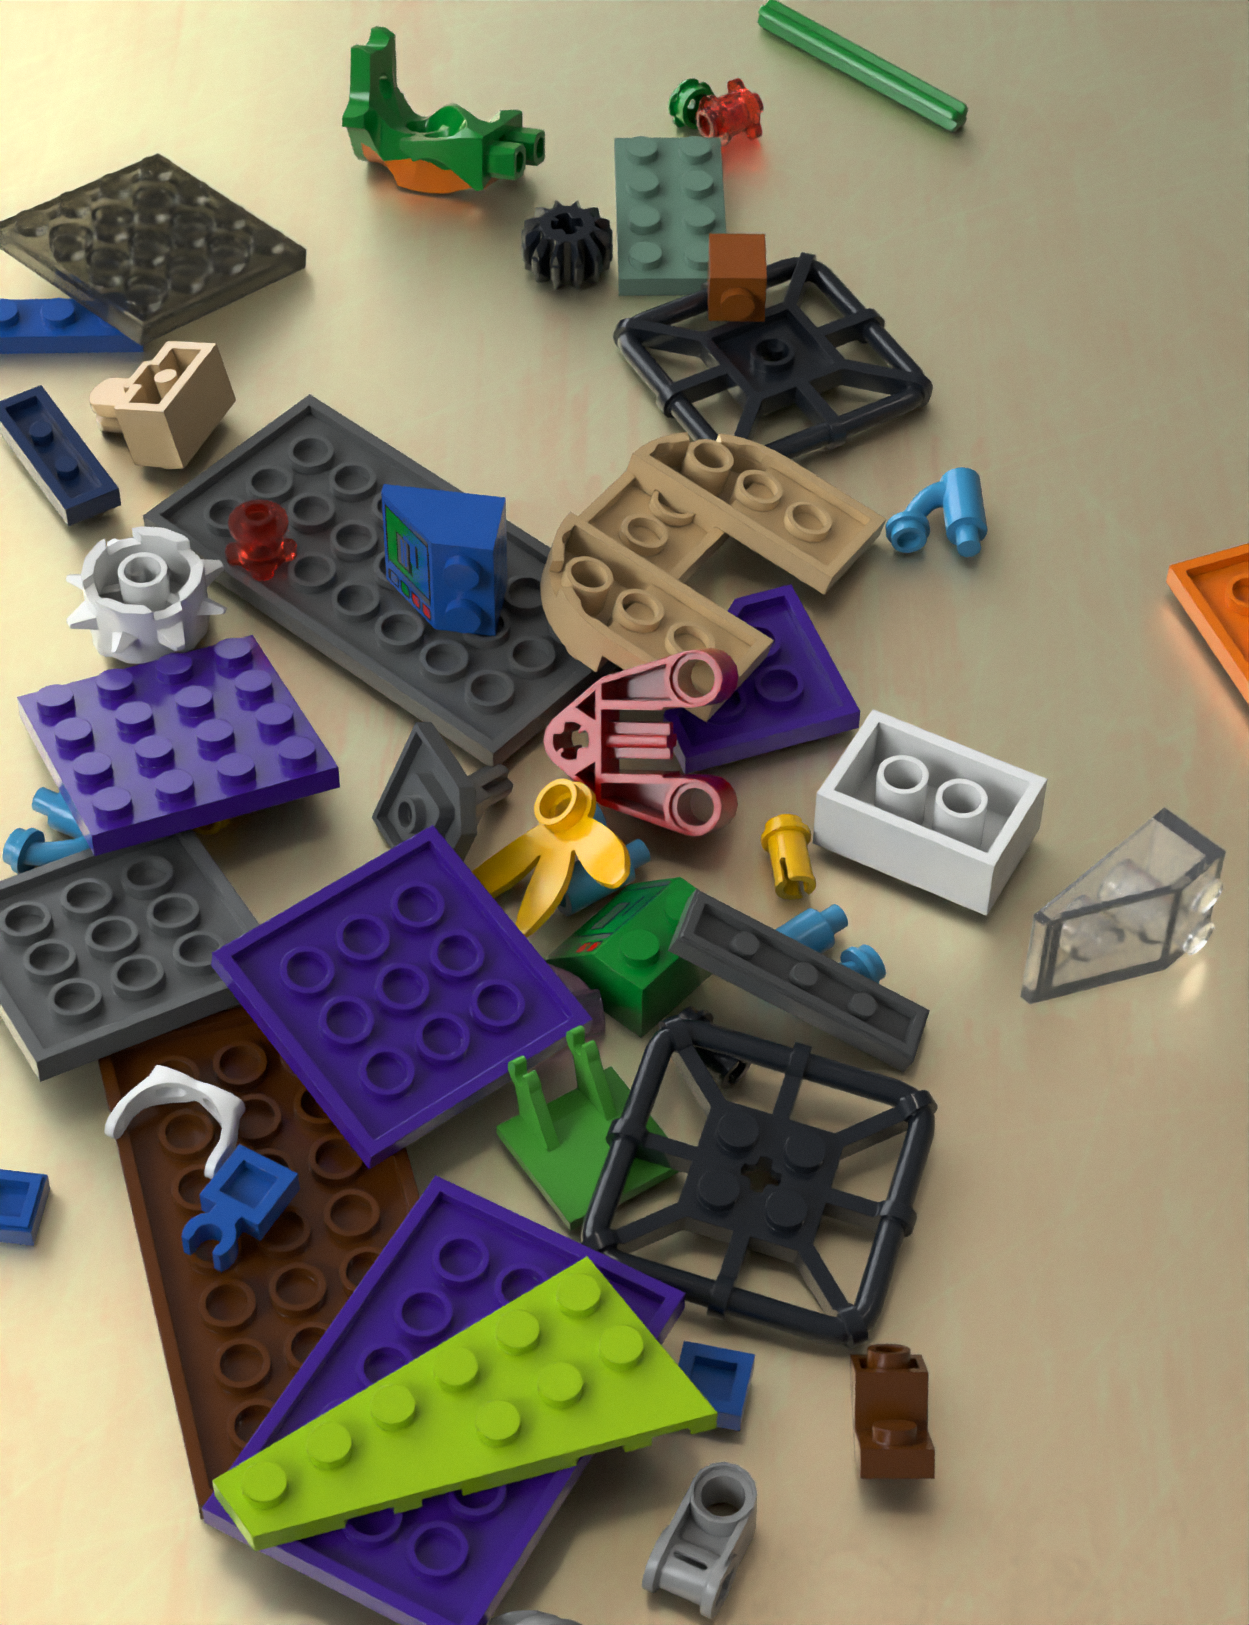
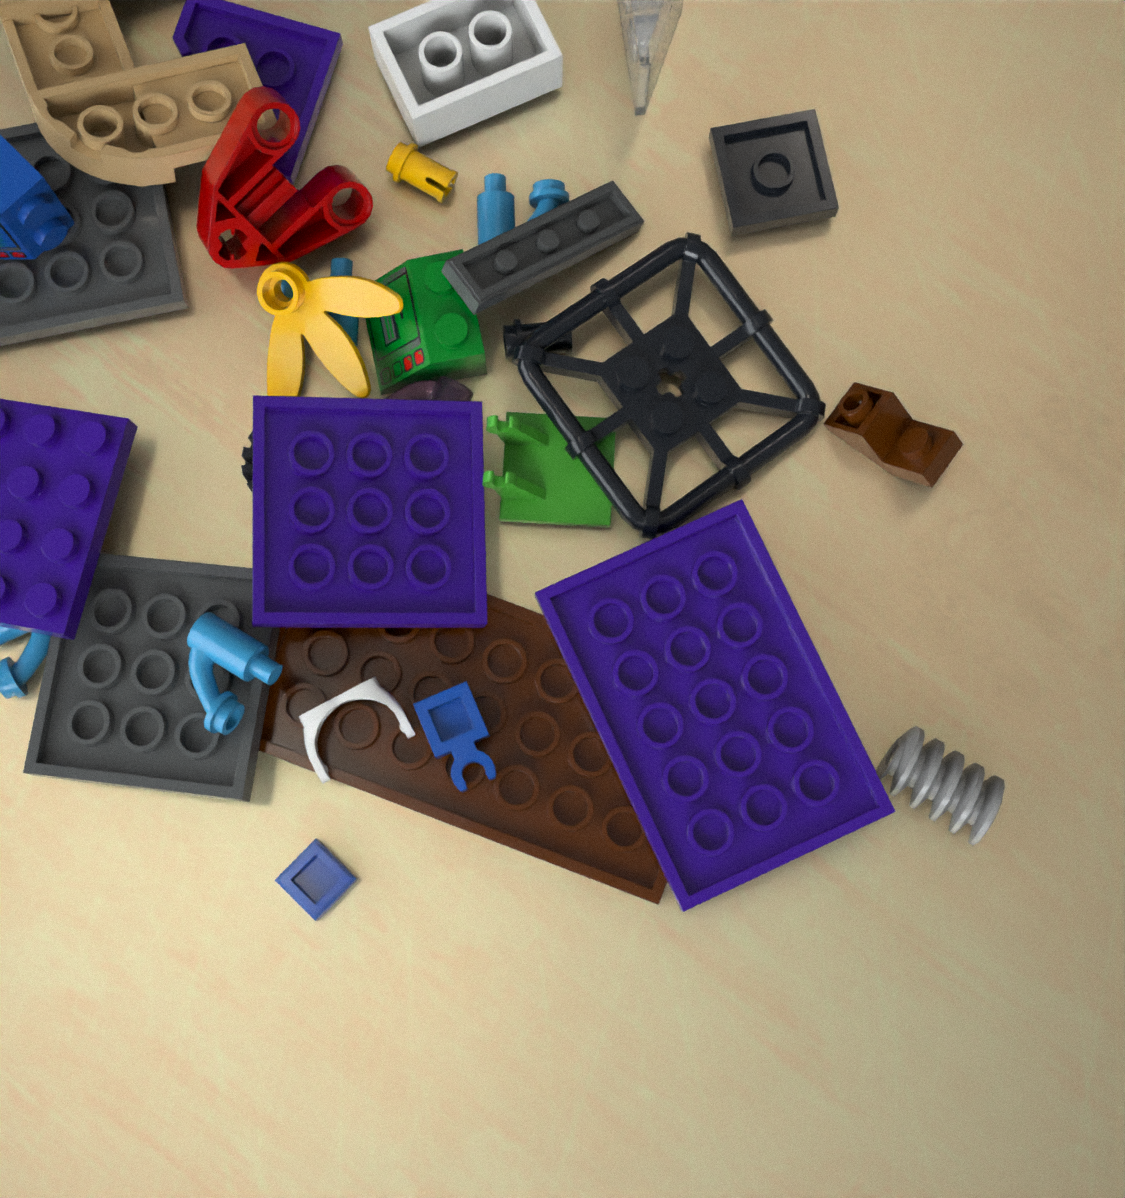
camera: 55 degrees left, 30 degrees up
lime wing [212,1256,717,1551] -> none
dark grey piece [372,722,513,862] -> none
light grey piece [642,1462,757,1619] -> none
blue plate [678,1341,755,1431] -> none
none -> dark azure plant [187,612,283,735]
none -> black plate [709,109,839,236]

